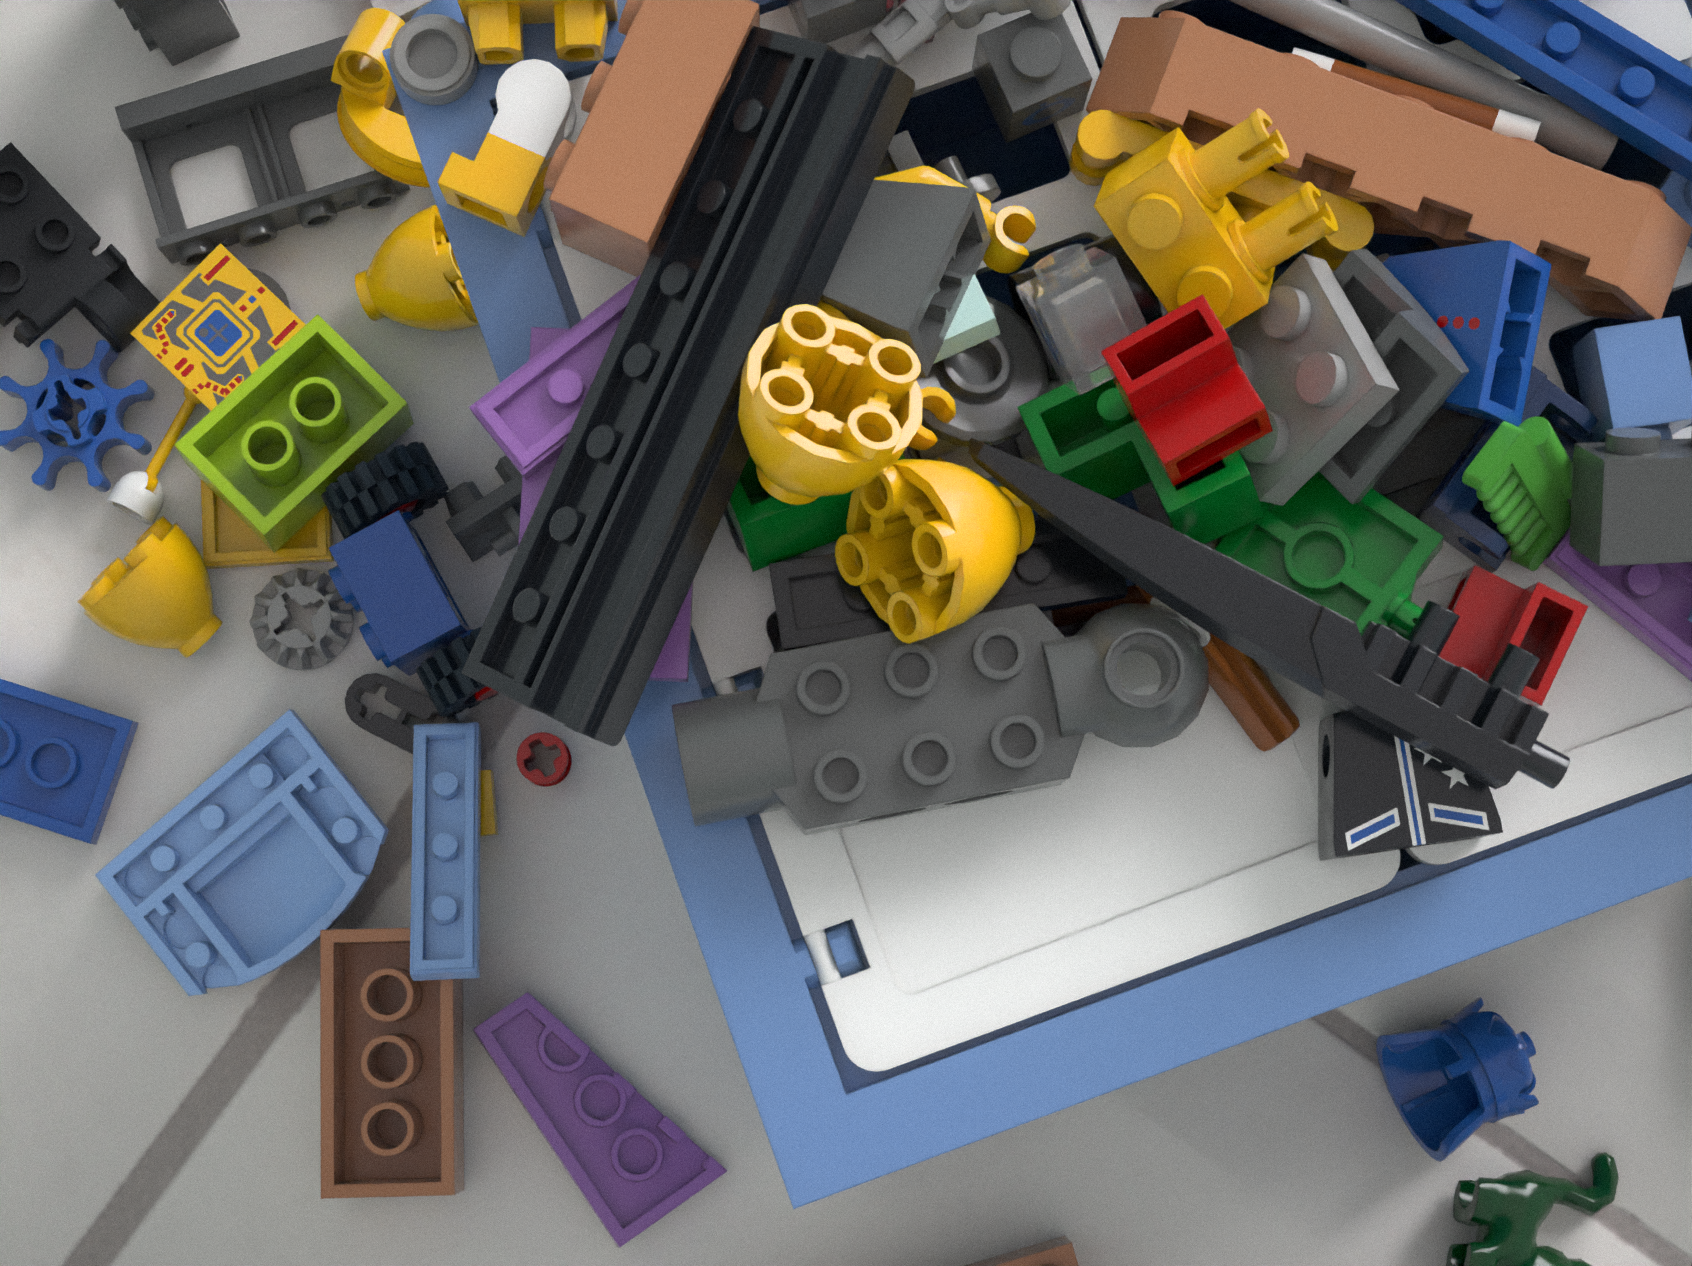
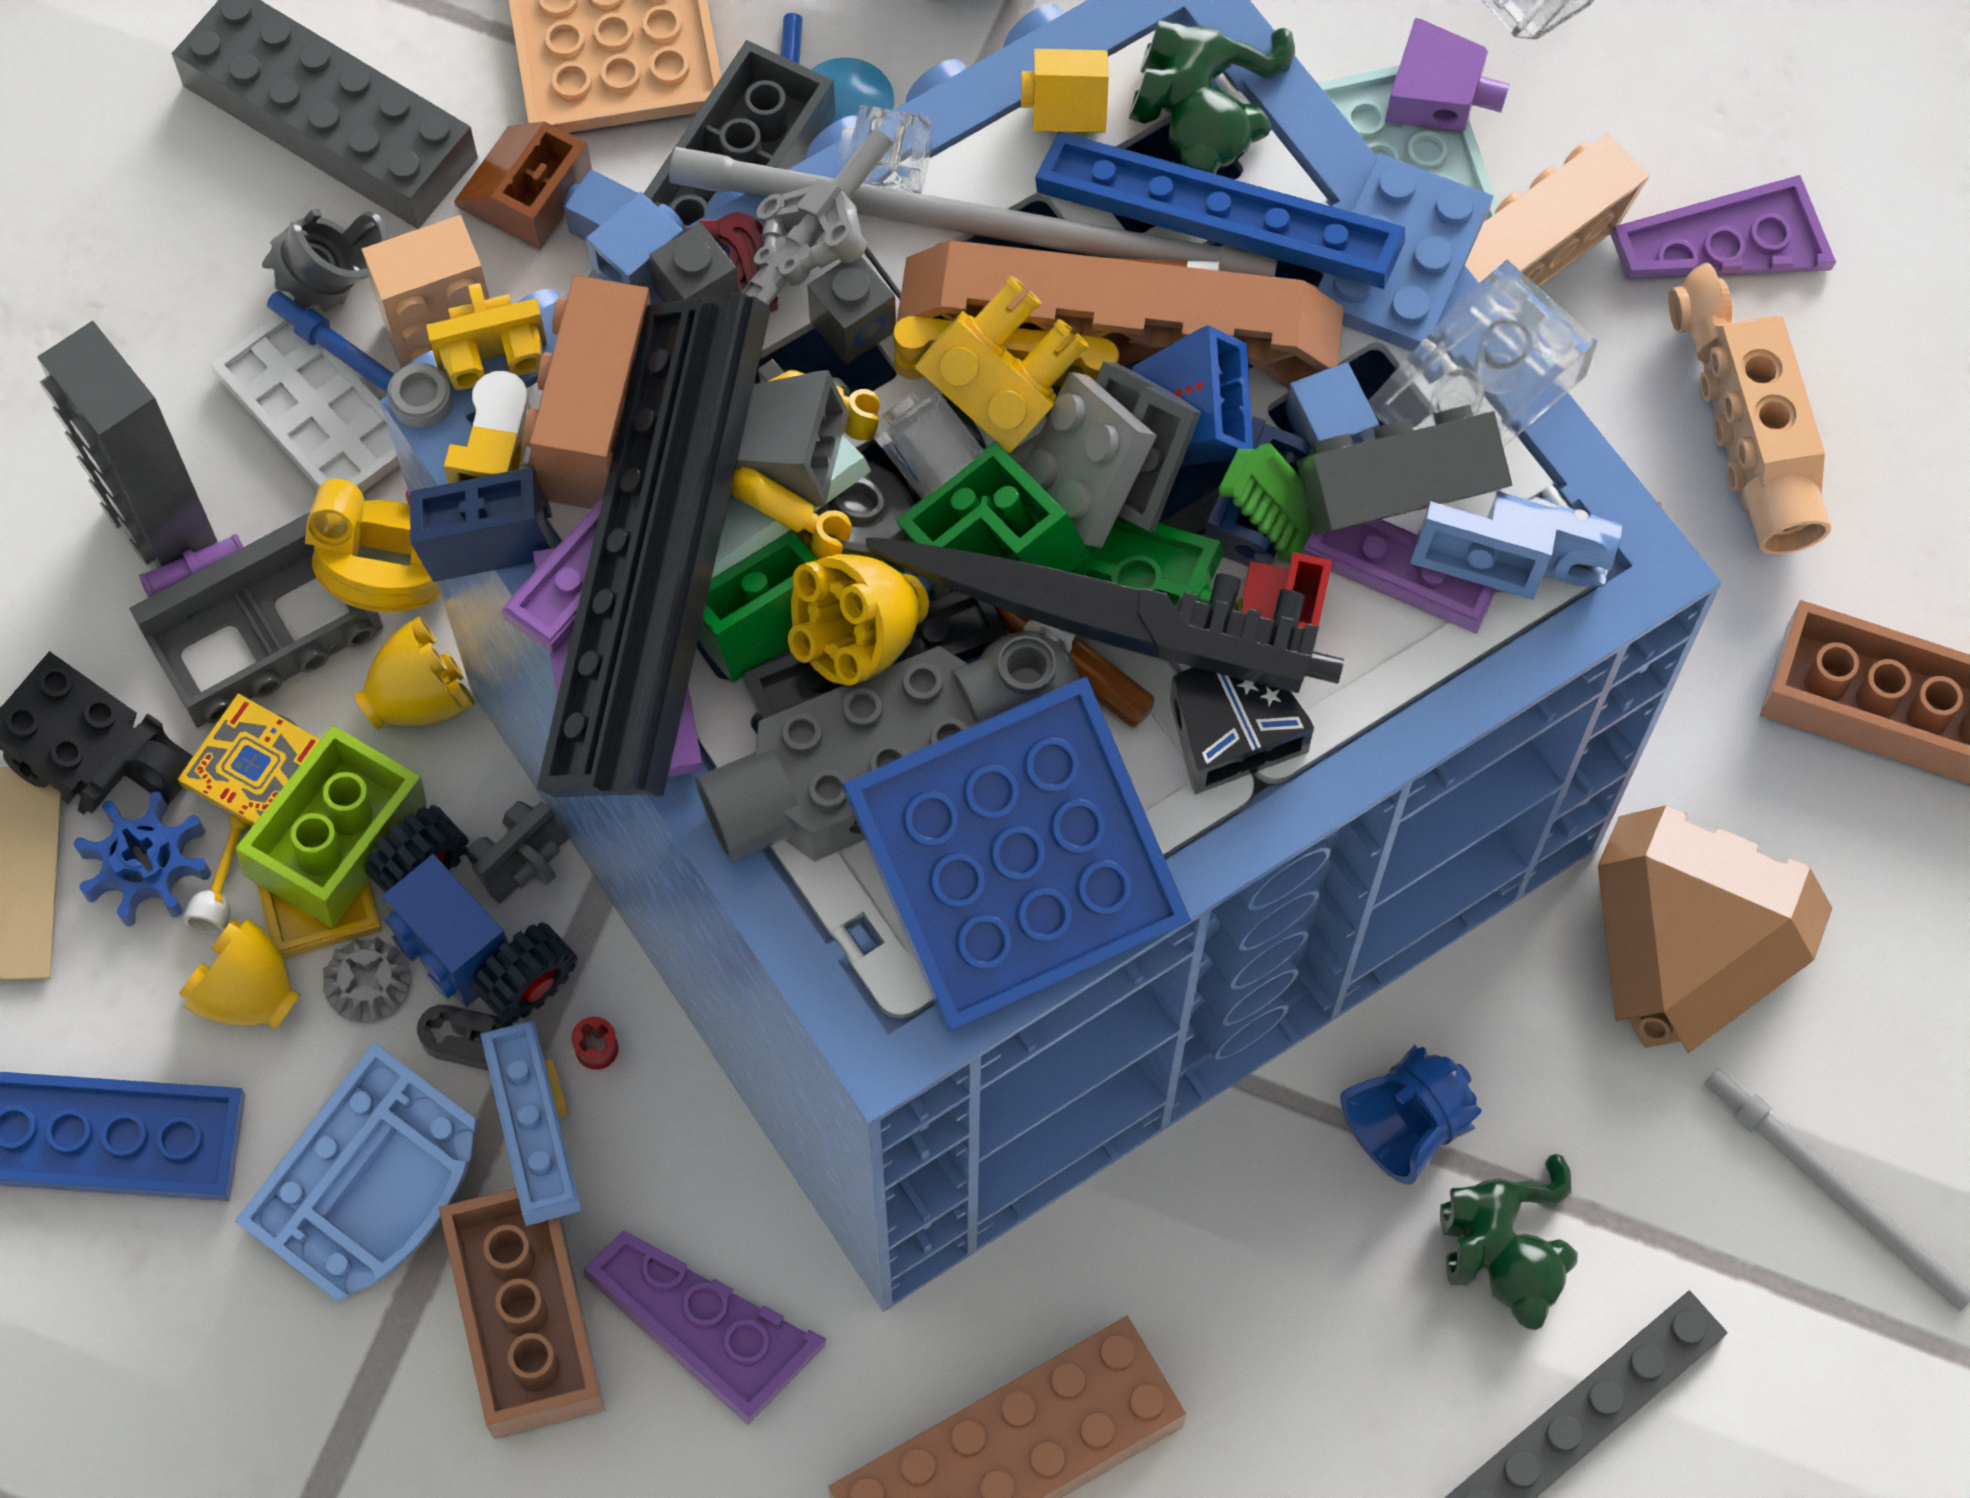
camera: 10 degrees left, 15 degrees down
yellow piece [738,304,923,505] -> none
red piece [1101,294,1273,486] -> none
none -> medium lavender pin [139,533,243,598]
none -> dark blue hinge [410,467,555,582]
none -> blue plate [841,677,1191,1031]

